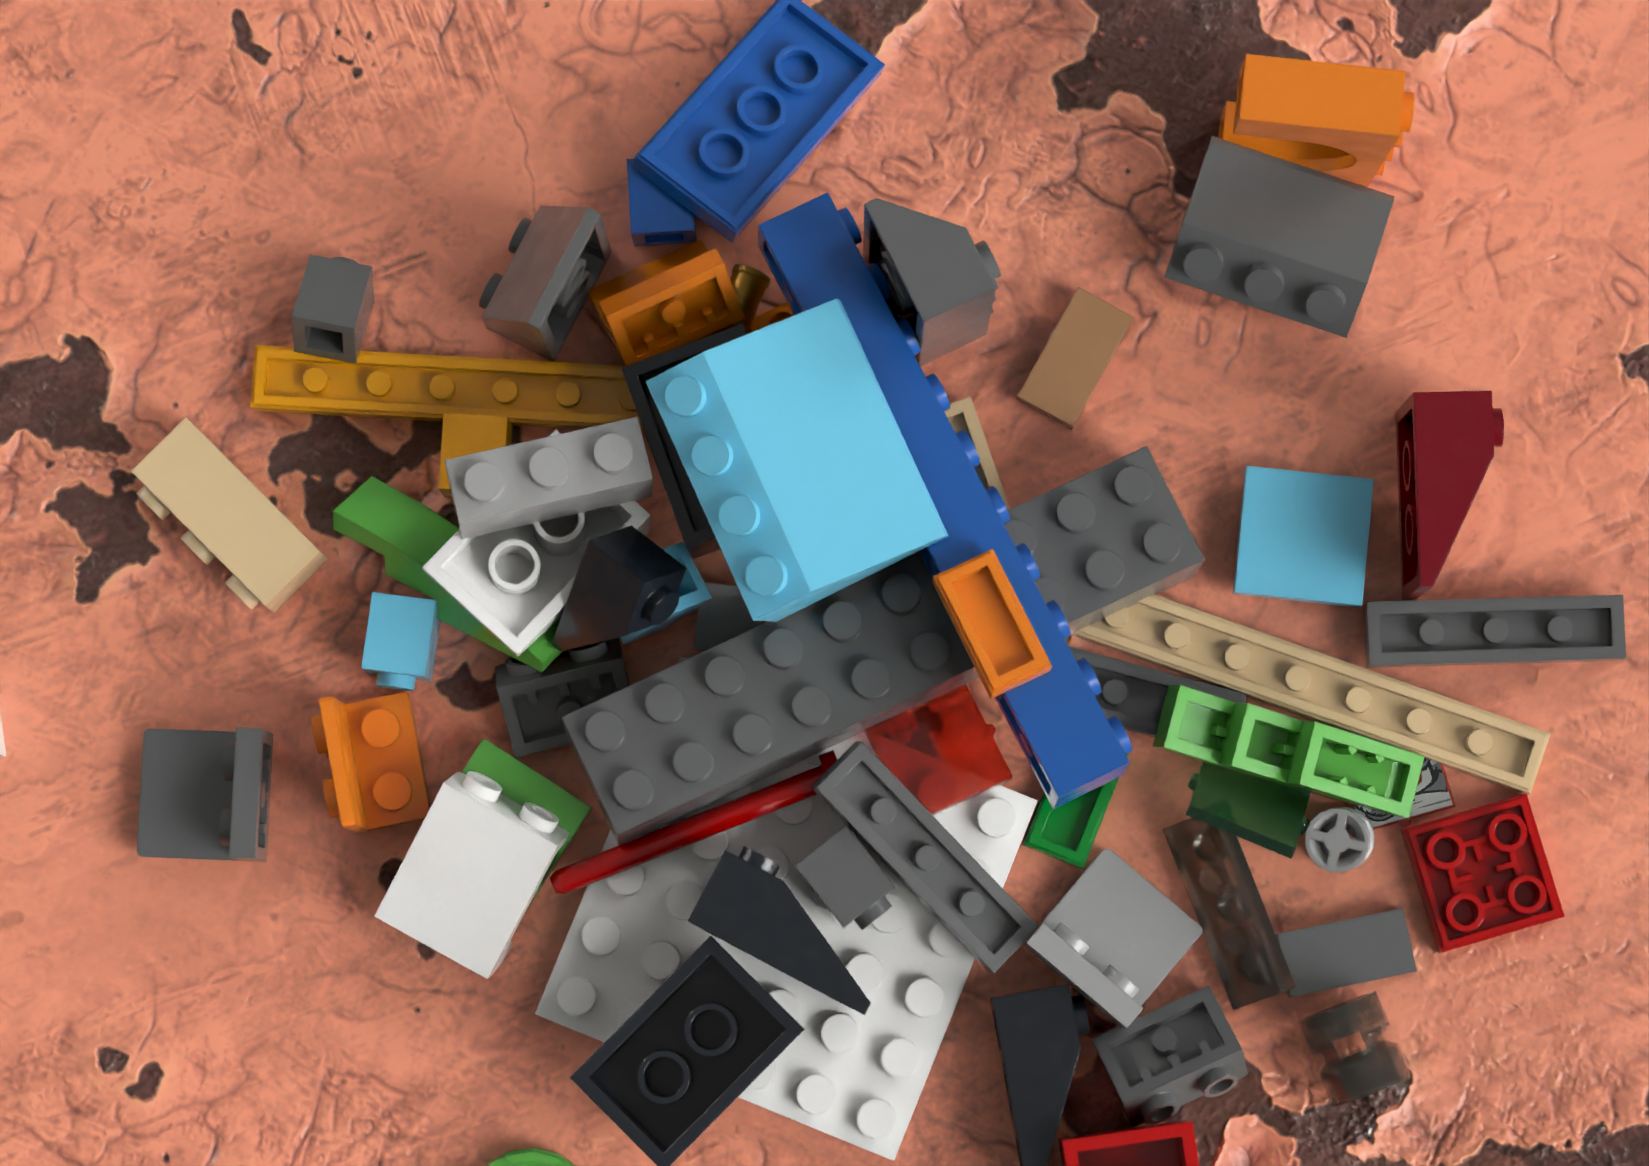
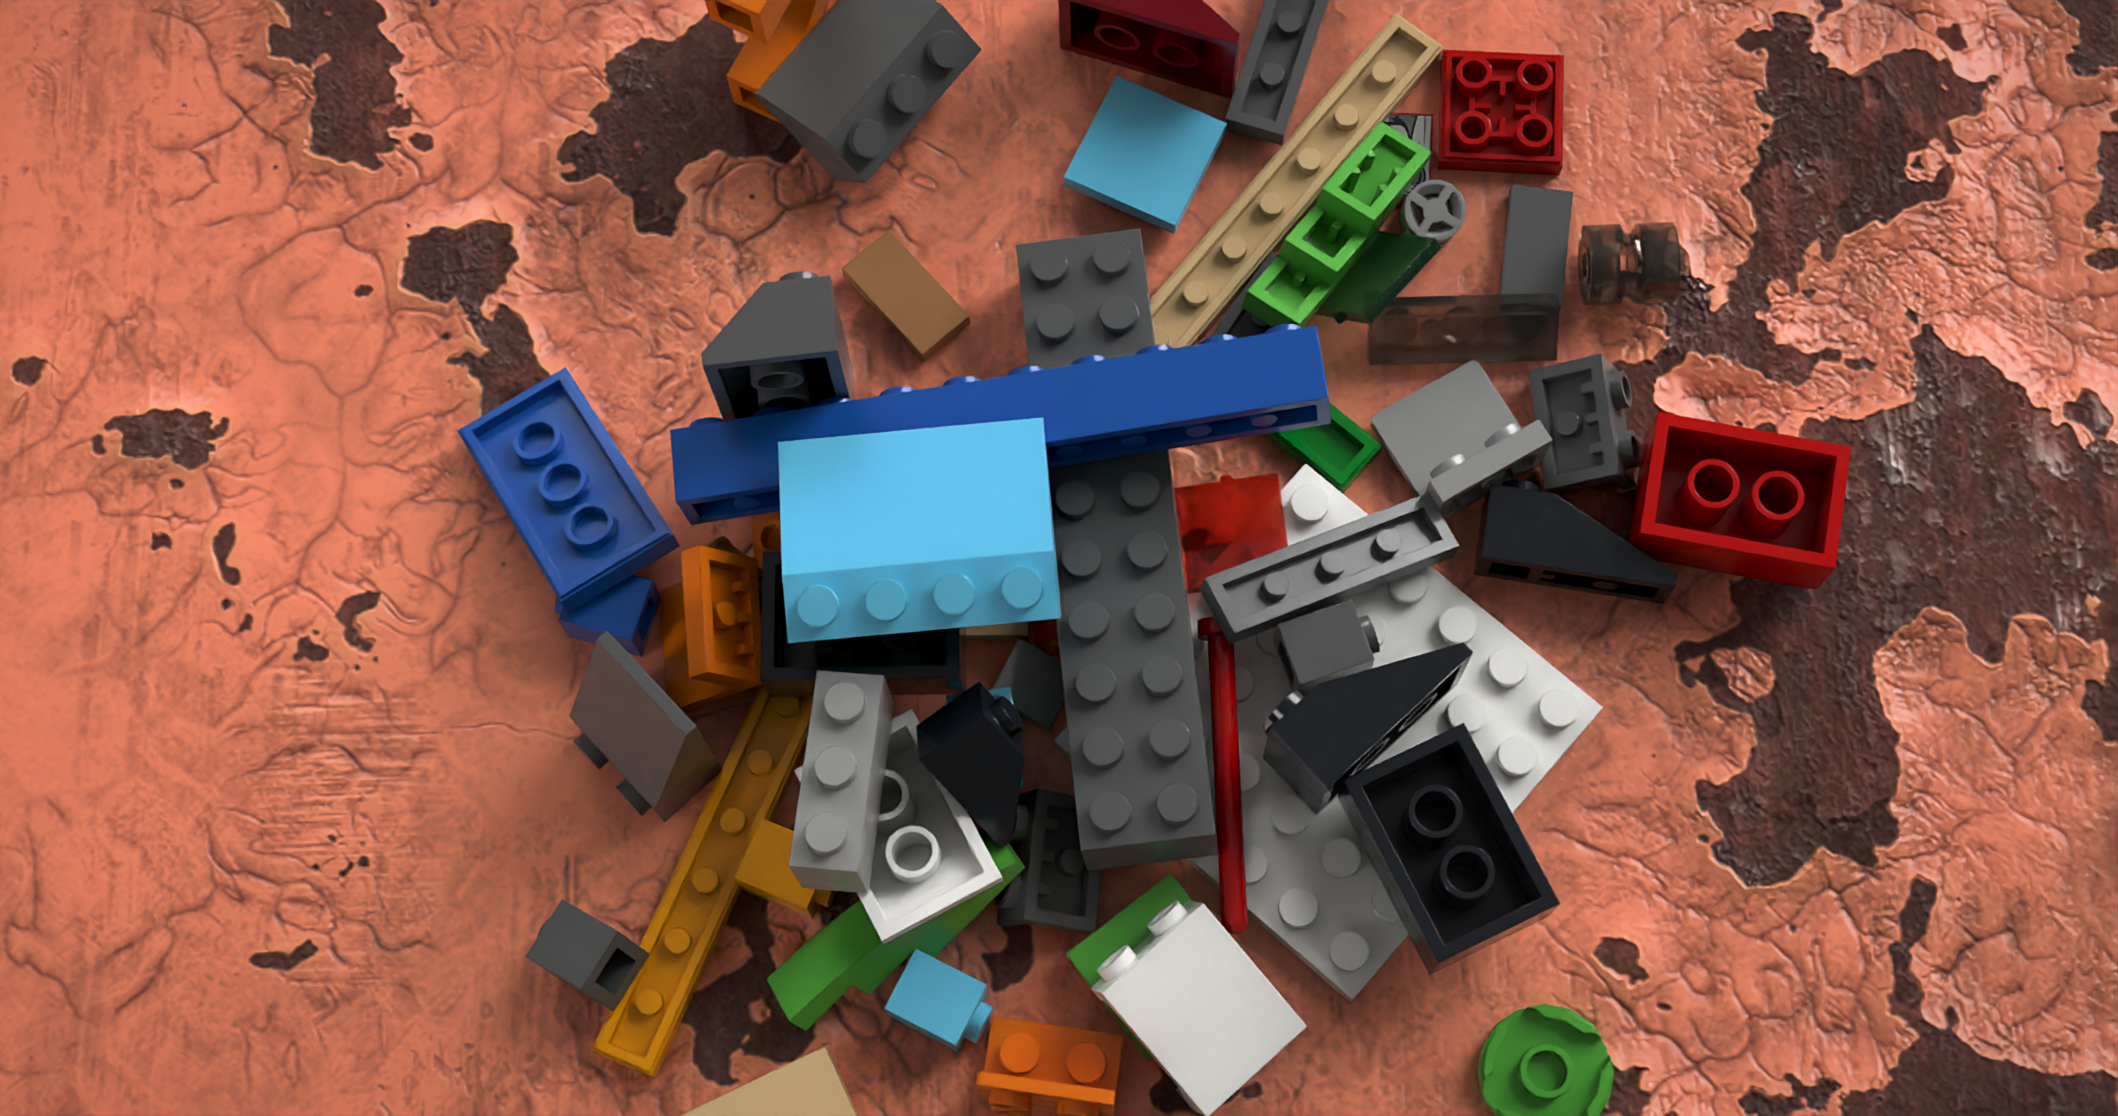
camera: 70 degrees left, 10 degrees down
orange tile [932,549,1052,699] -> none

